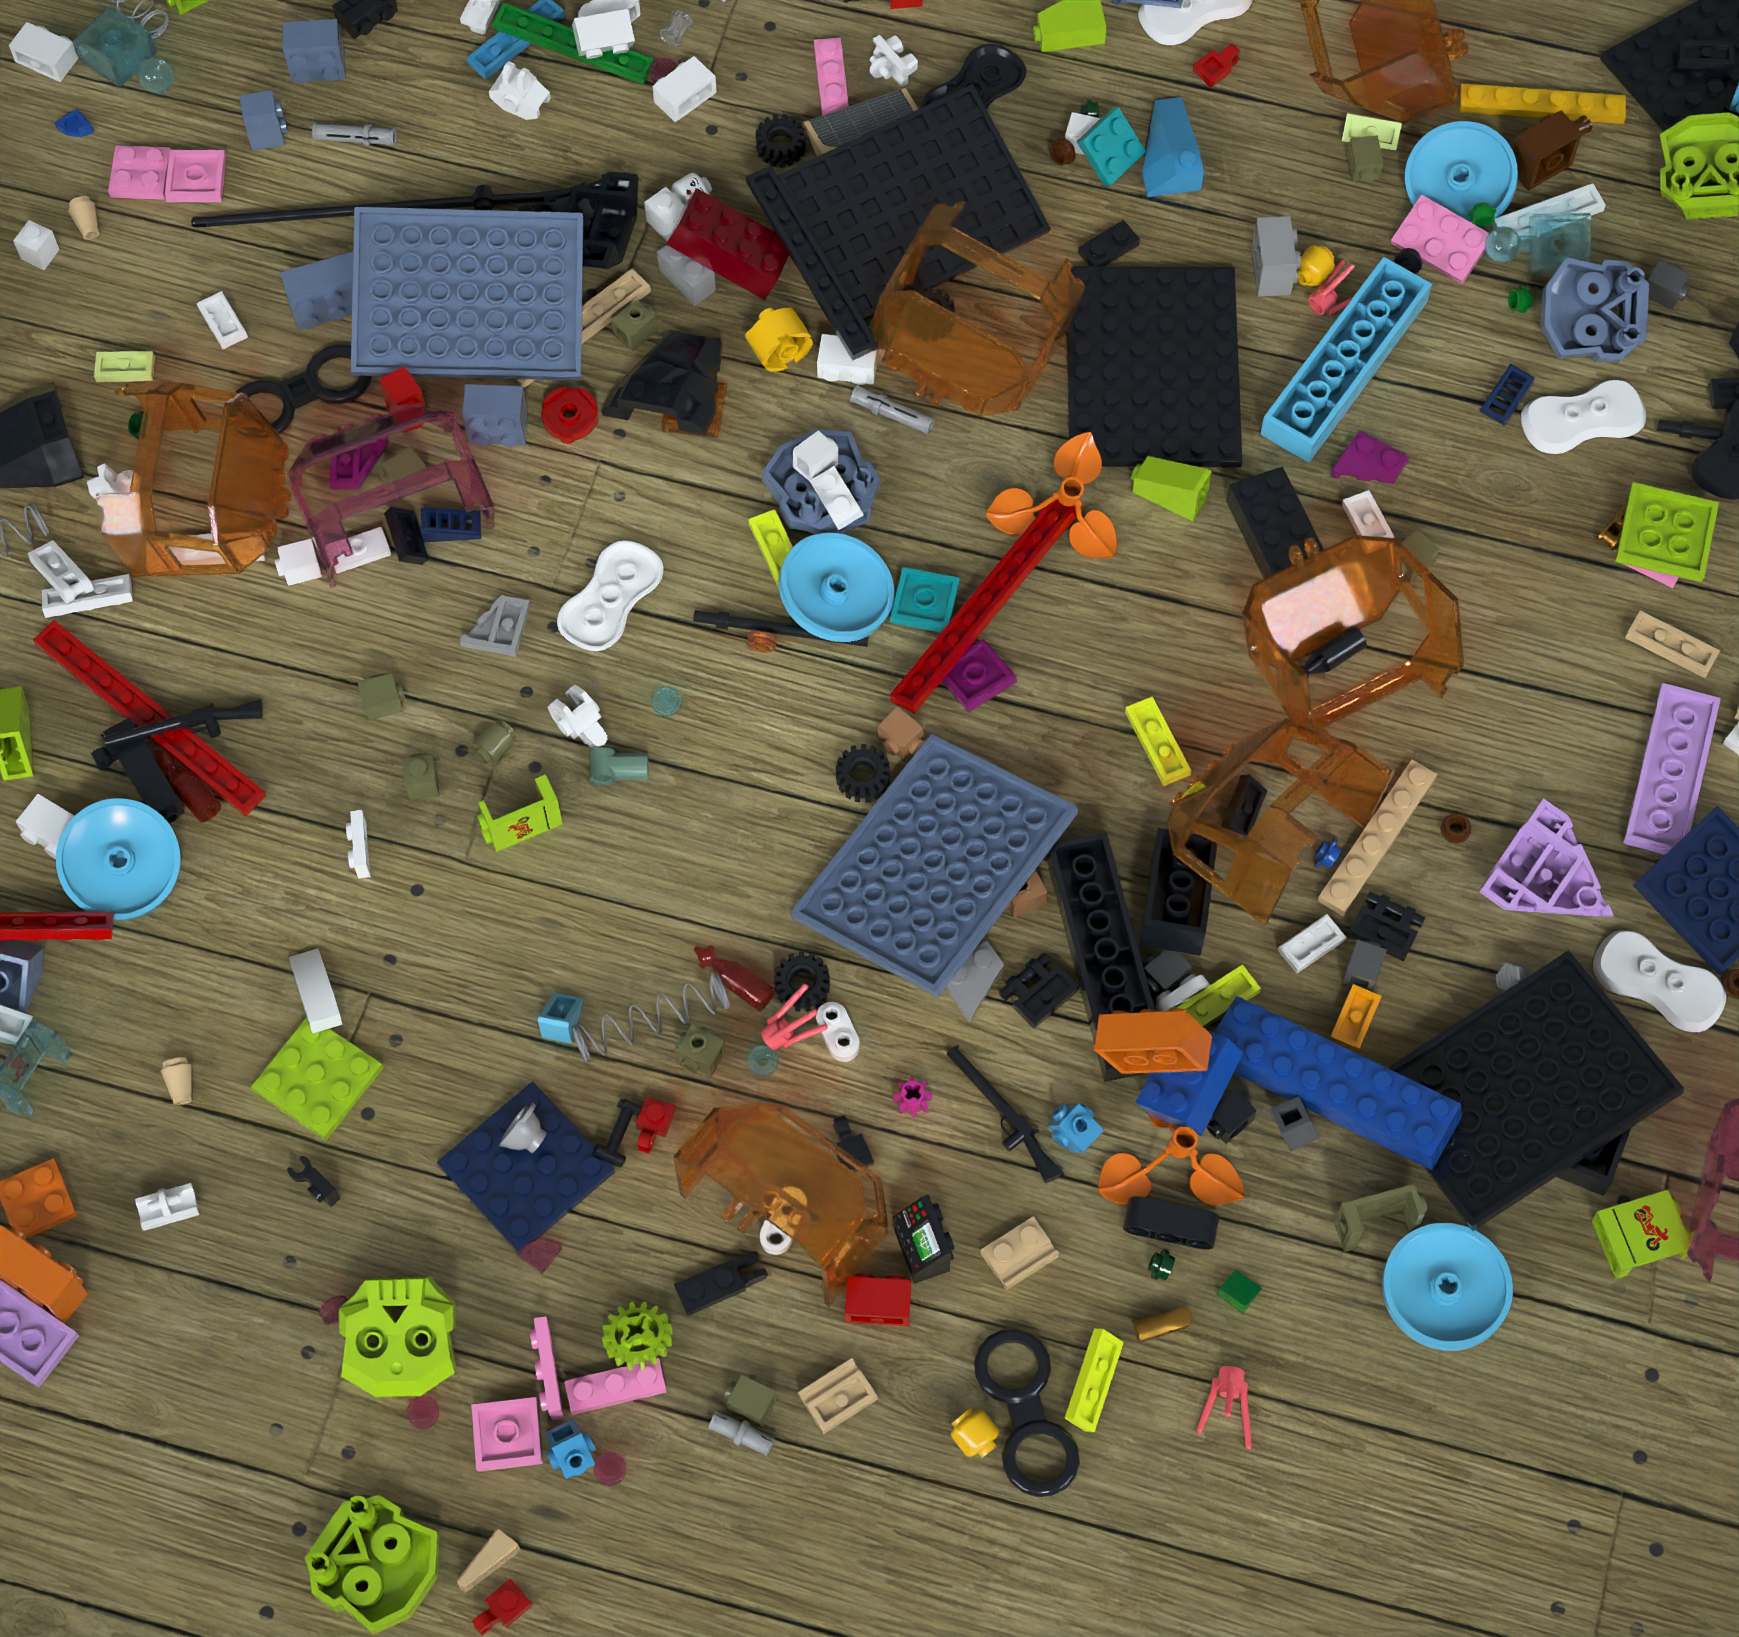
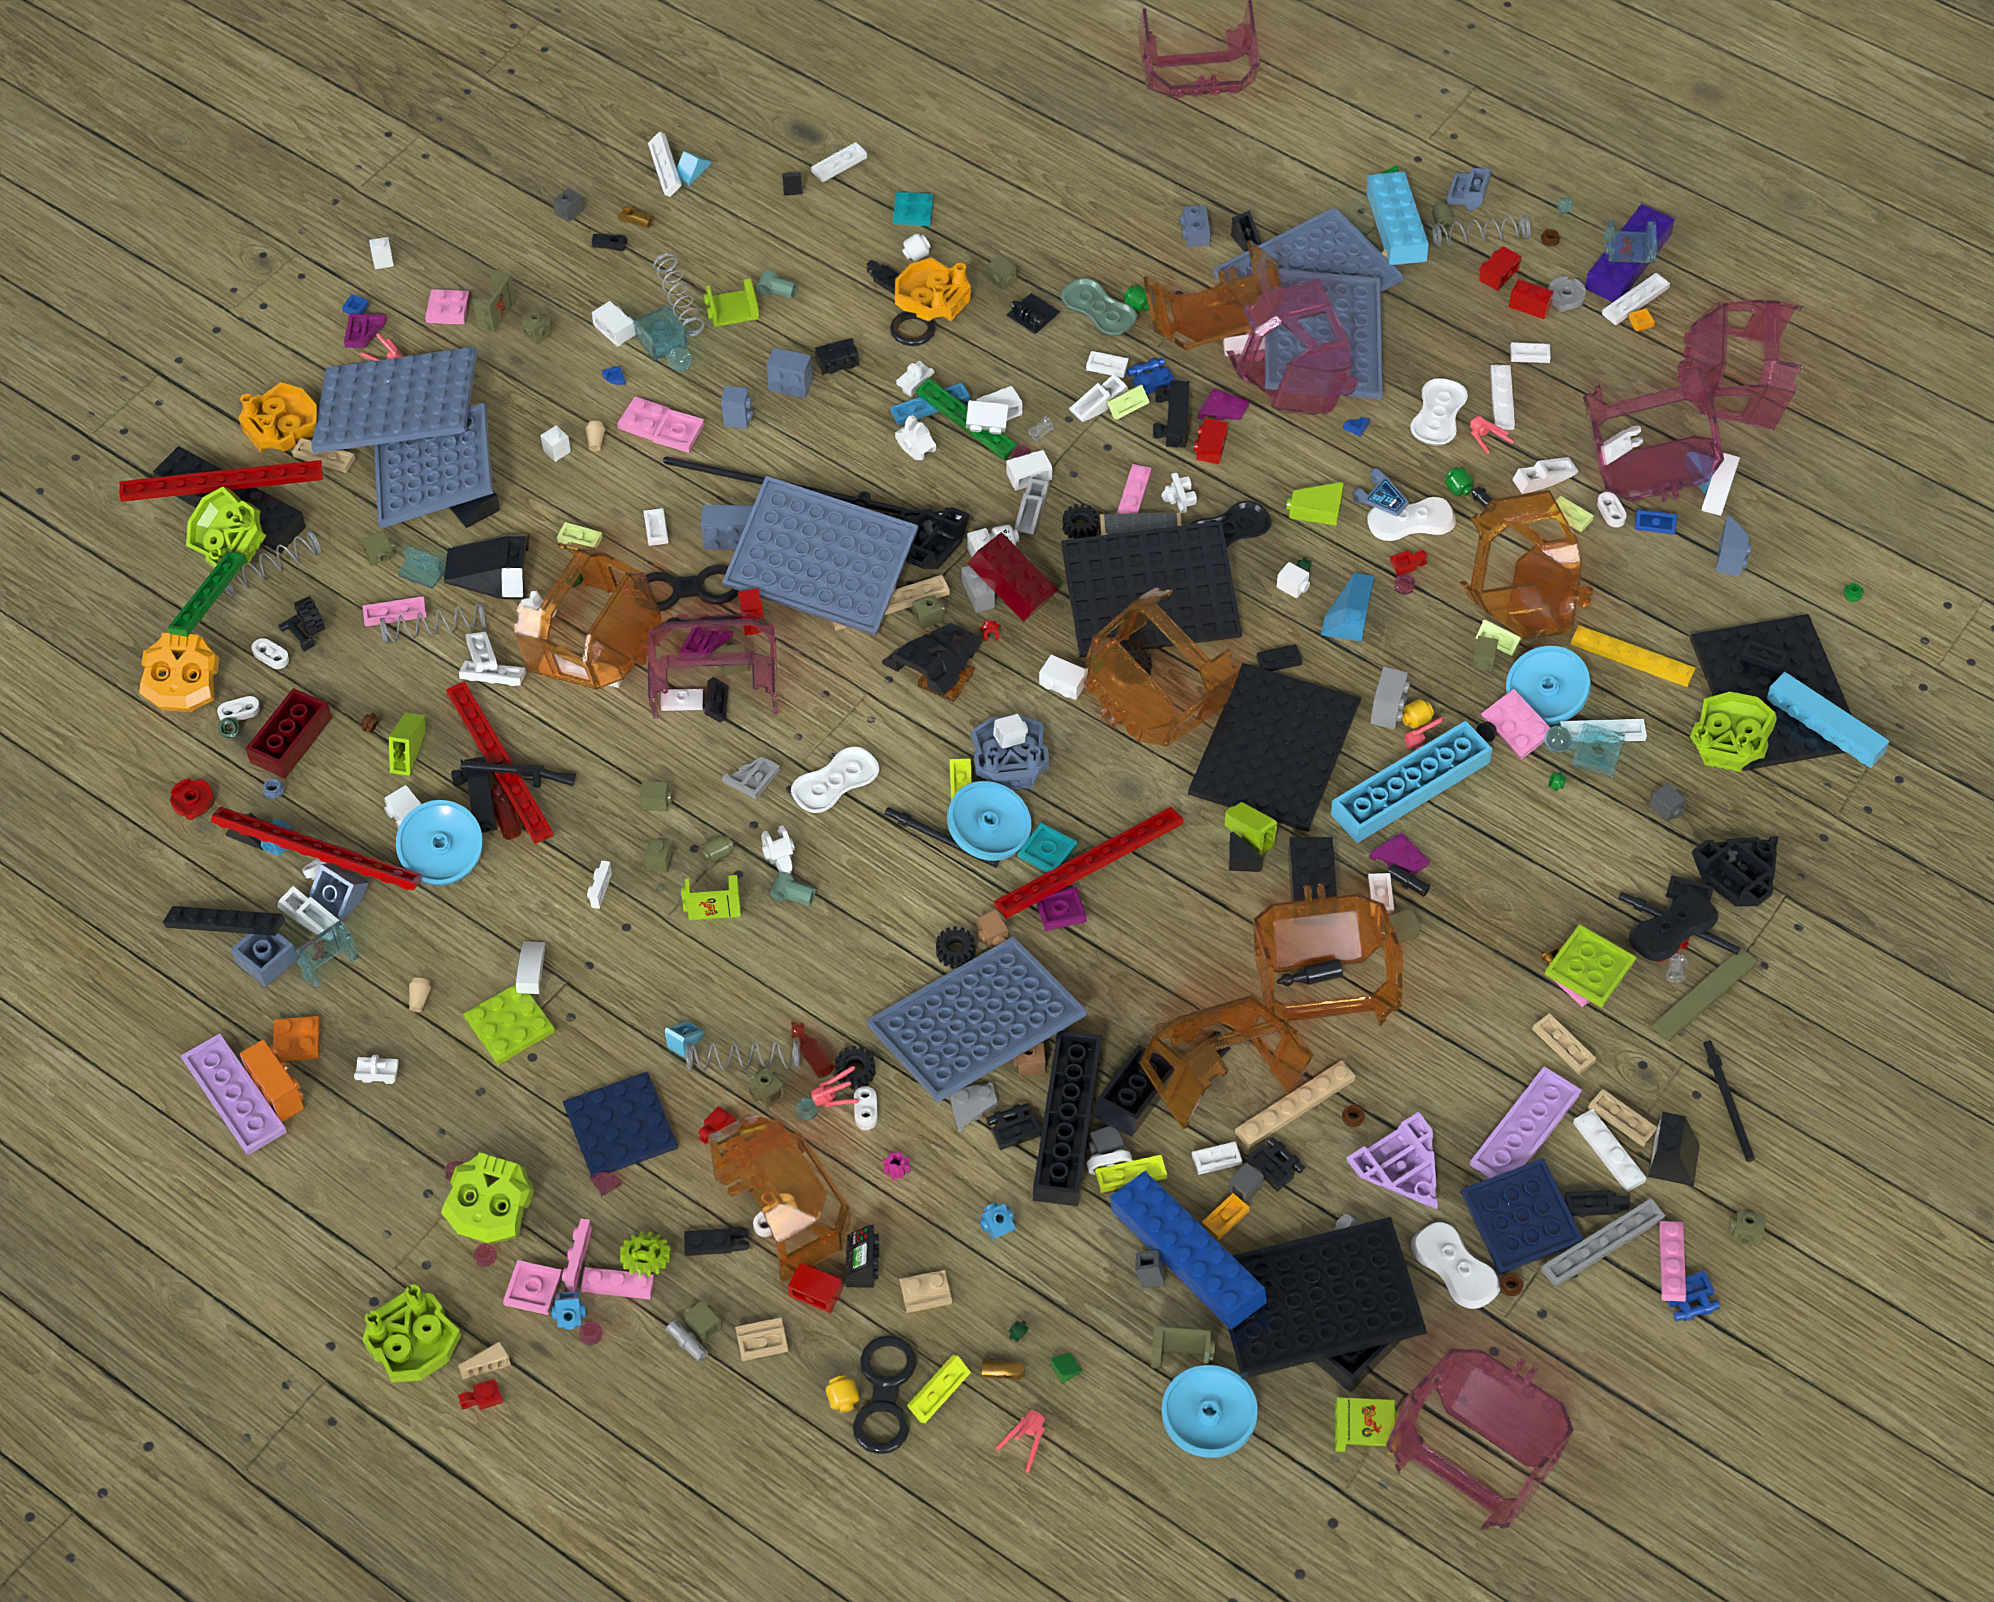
camera: 20 degrees right, 10 degrees down
white brick [275,539,322,586] -> none
black plate [287,1156,340,1207] -> none
light grey pin [312,122,397,146] -> none
dark blue slope [421,507,481,543] -> none
sand blue brick [462,384,528,447] -> none
light grey piece [498,1102,547,1153] -> none
red plate [541,386,599,444] -> none
black piece [593,1098,642,1168] -> none
clear light blue plate [652,687,682,716] -> none
yellow brick [745,307,813,372] -> none
black plate [746,165,878,361] -> none
clear orange tile [746,631,777,653] -> none
white plate [810,466,863,530] -> none
black plate [833,1115,874,1176] -> none
light grey pin [850,385,935,435] -> none
black piece [947,1045,1064,1183] -> none
orange plant [986,432,1117,558] -> none
reddish brown plate [1050,138,1076,166] -> none
teal plate [1076,107,1146,186] -> none
orange brick [1094,1008,1212,1074] -> none
orange plant [1097,1113,1245,1206] -> none
black beam [1123,1196,1220,1250] -> none
neon yellow plate [1125,696,1191,786] -> none
blue brick [1135,1031,1244,1136] -> none
black brick [1206,1088,1257,1144] -> none
blue plate [1314,838,1342,868] -> none
green plate [1468,202,1497,227] -> none
dark blue slope [1480,363,1535,426] -> none
reddish brown brick [1513,110,1592,191] -> none
white plate [1521,380,1647,454] -> none
sand blue brick [1540,257,1649,363] -> none
none -> red plate [980,621,1001,641]
none -> light grey slope [1014,478,1050,536]
none -> black slope [1229,832,1263,872]
none -> black pin [1387,864,1430,897]
none -> clear pink tile [1394,574,1415,595]

